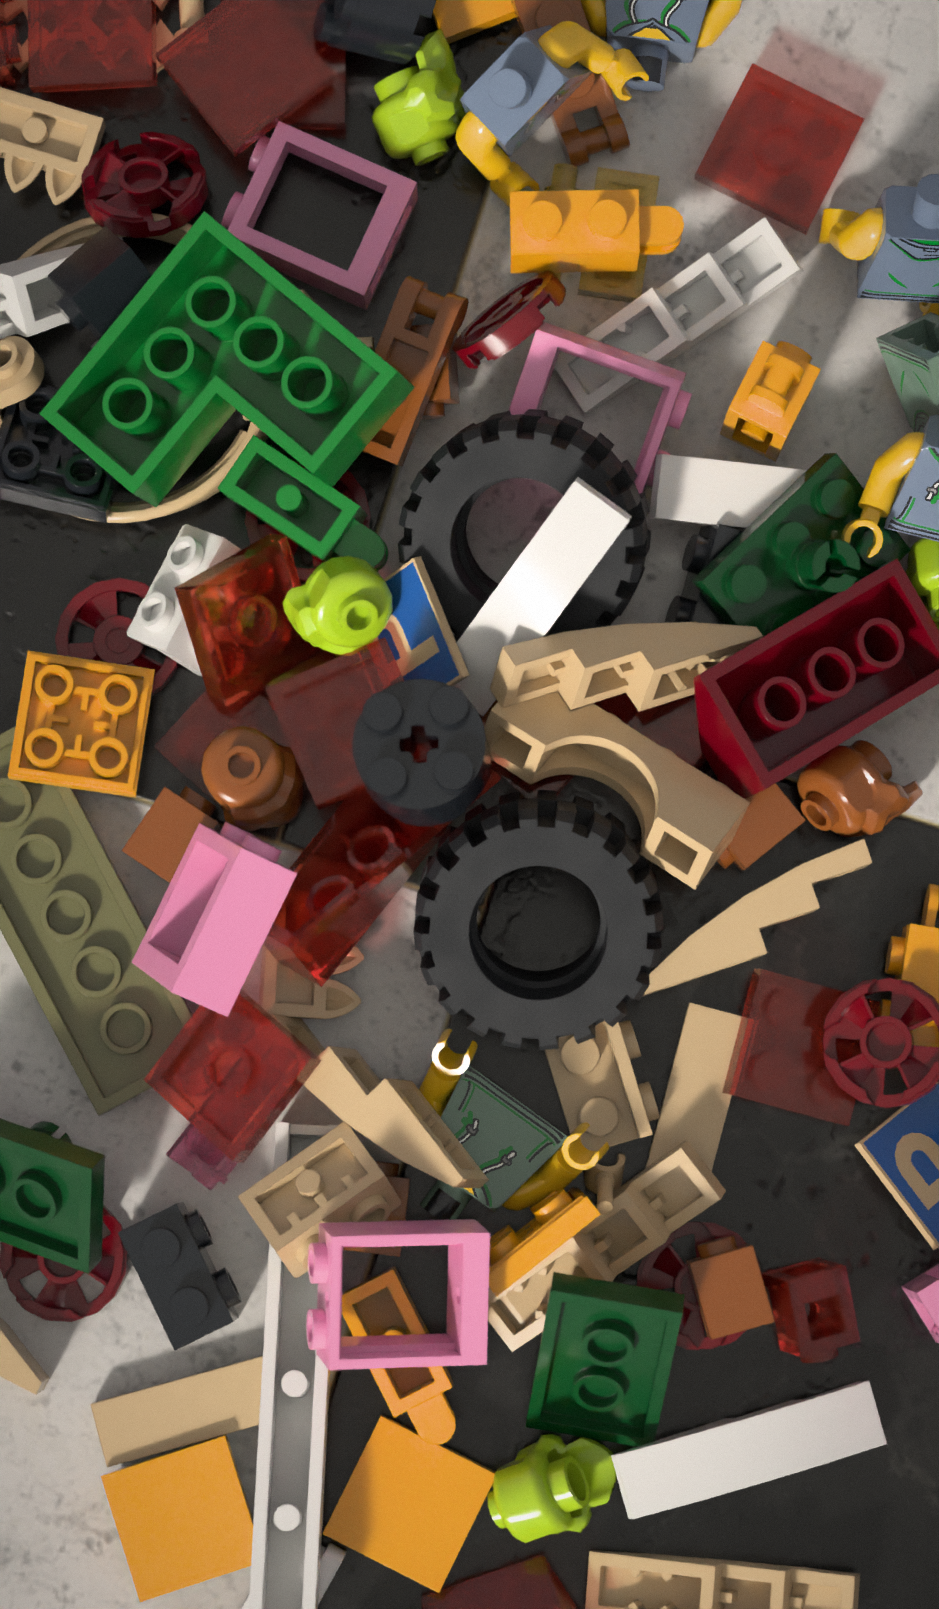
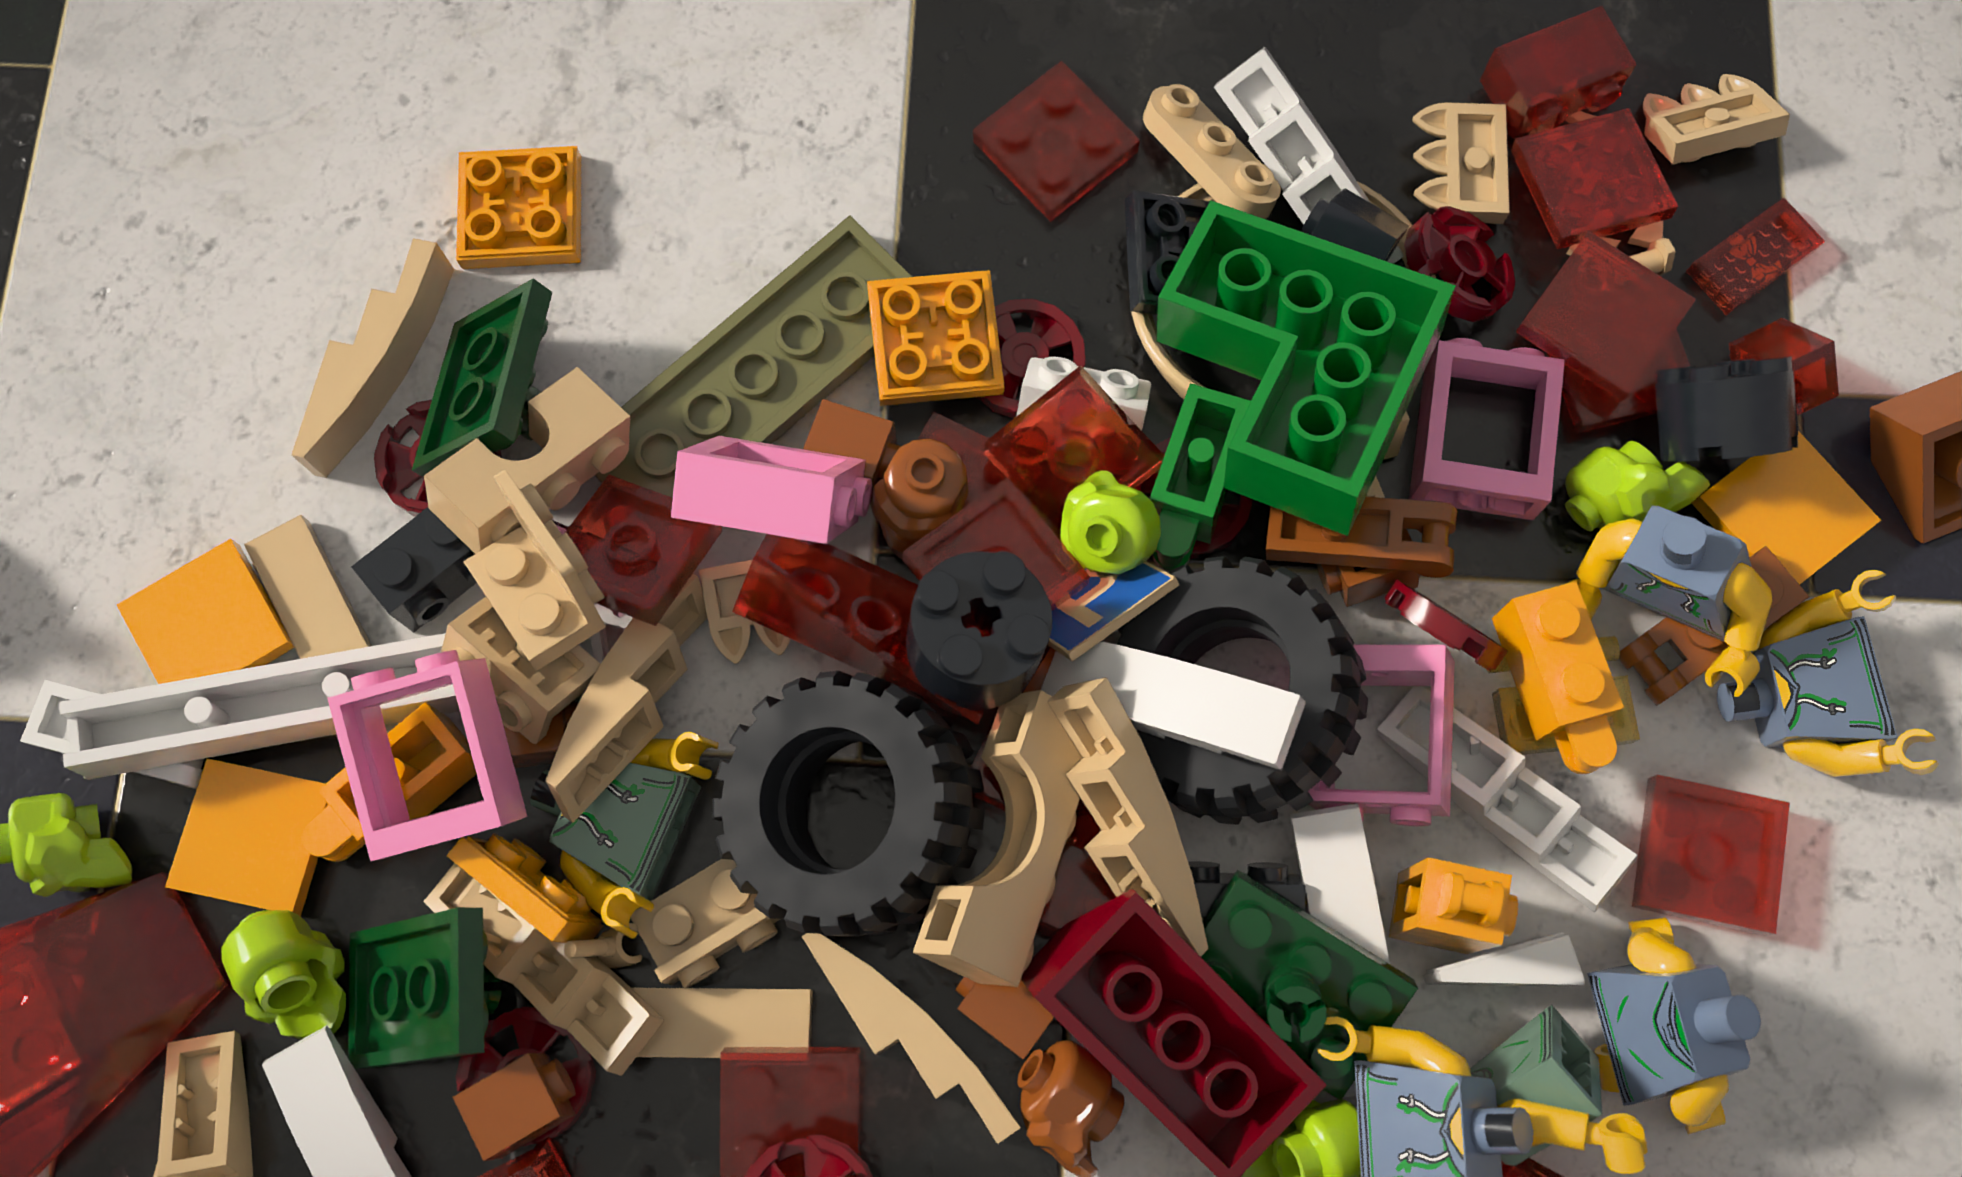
camera: 75 degrees right, 10 degrees down
none -> tan arch [424,367,630,554]
none -> tan bracket [463,469,606,671]
none -> white slope [1423,932,1585,987]

